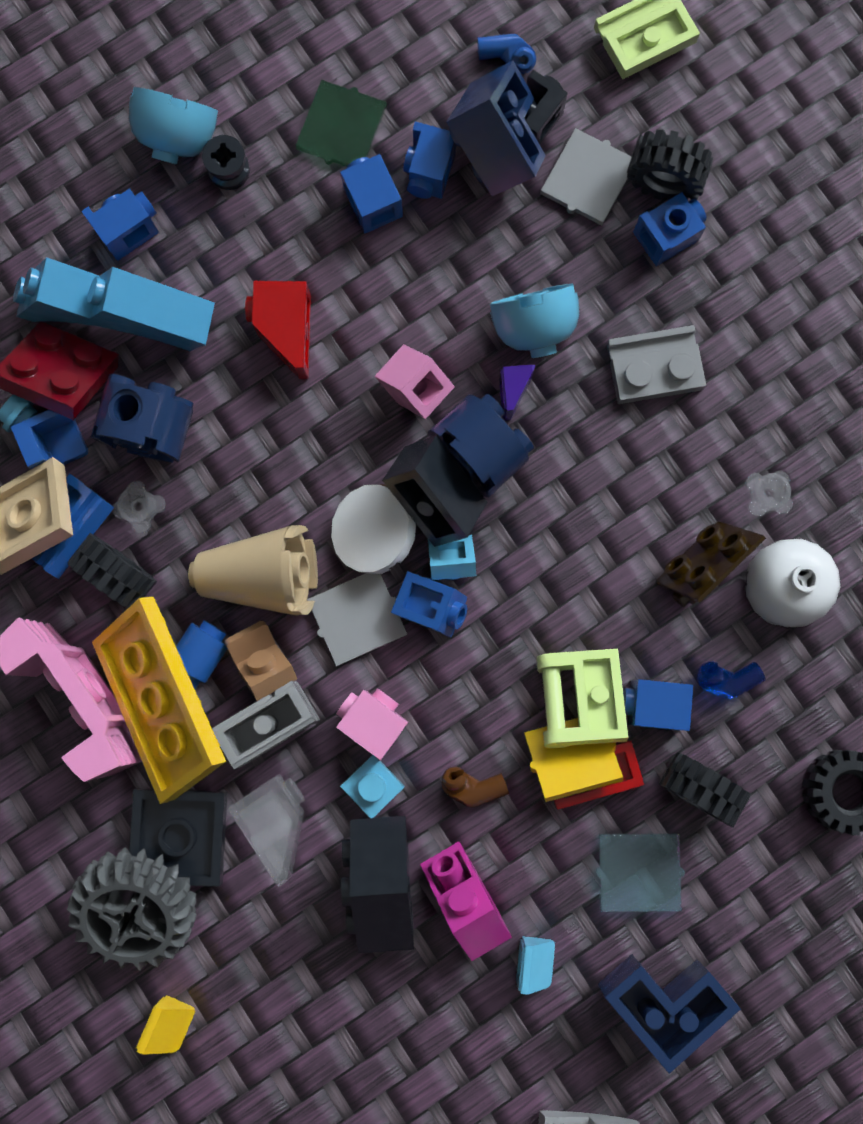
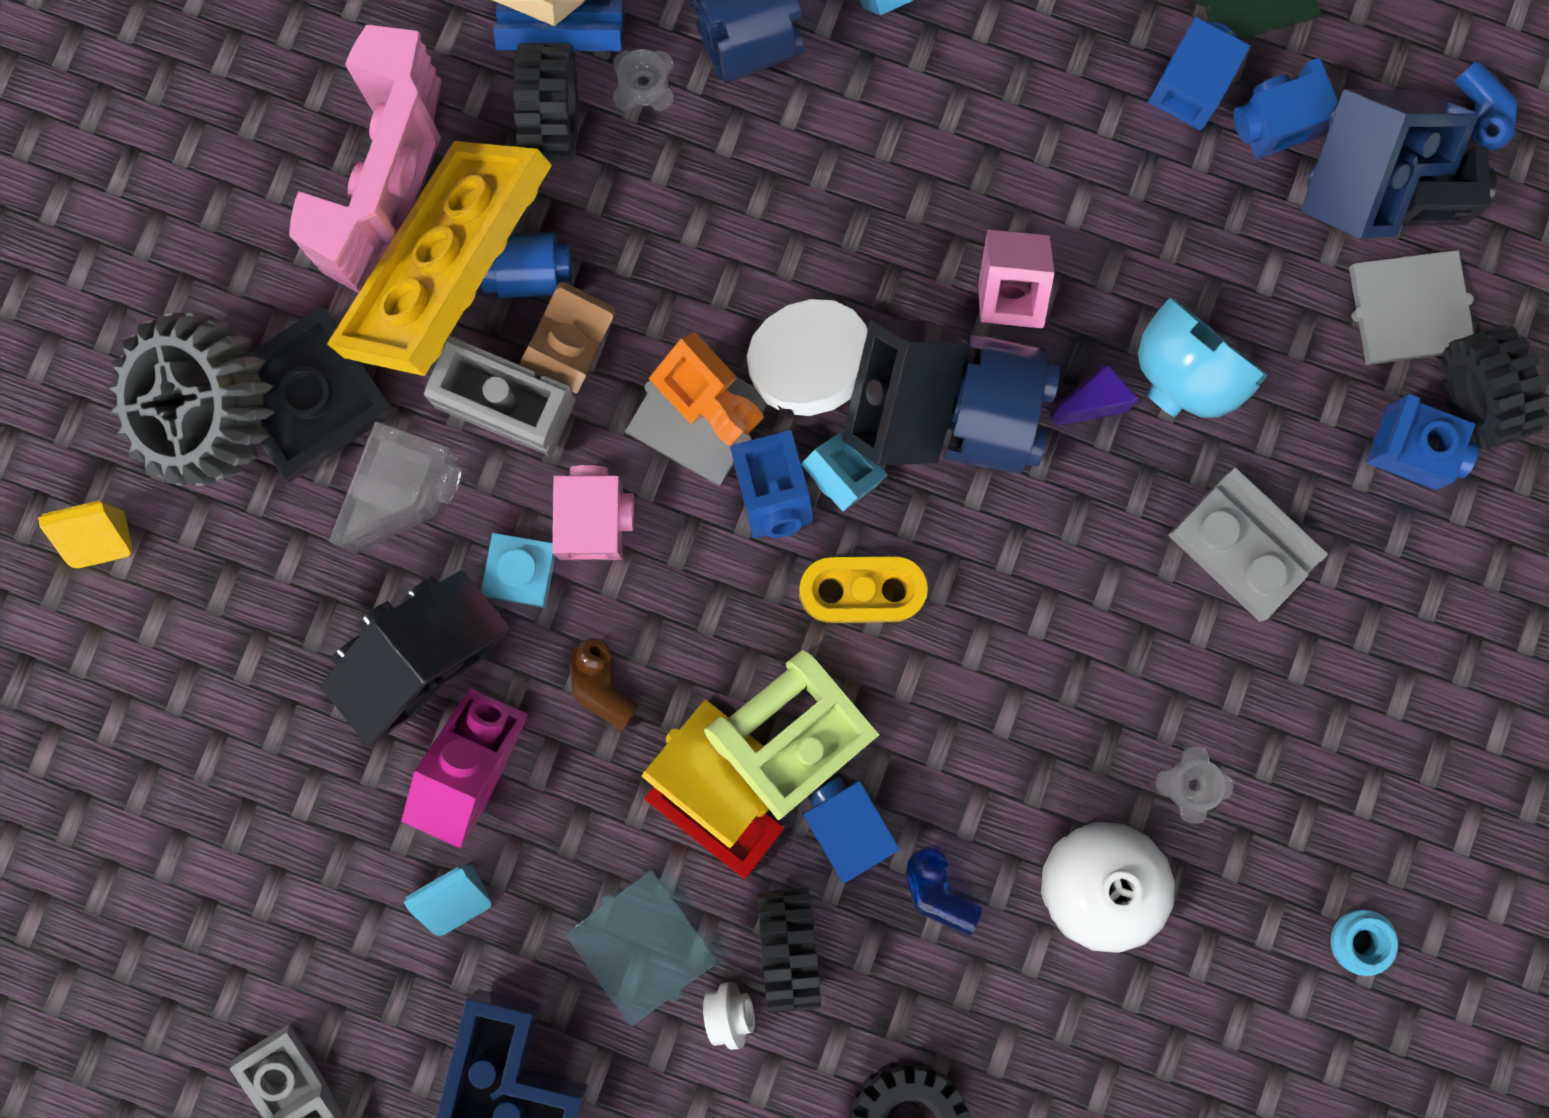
camera: 45 degrees right, 0 degrees up
tan cone [188,525,318,616] -> none
red slope [245,281,311,379] -> none
dark brown hinge [655,521,766,607] -> none
none -> orange plate [648,331,764,446]
none -> white plate [703,982,755,1050]
none -> yellow plate [799,557,928,623]

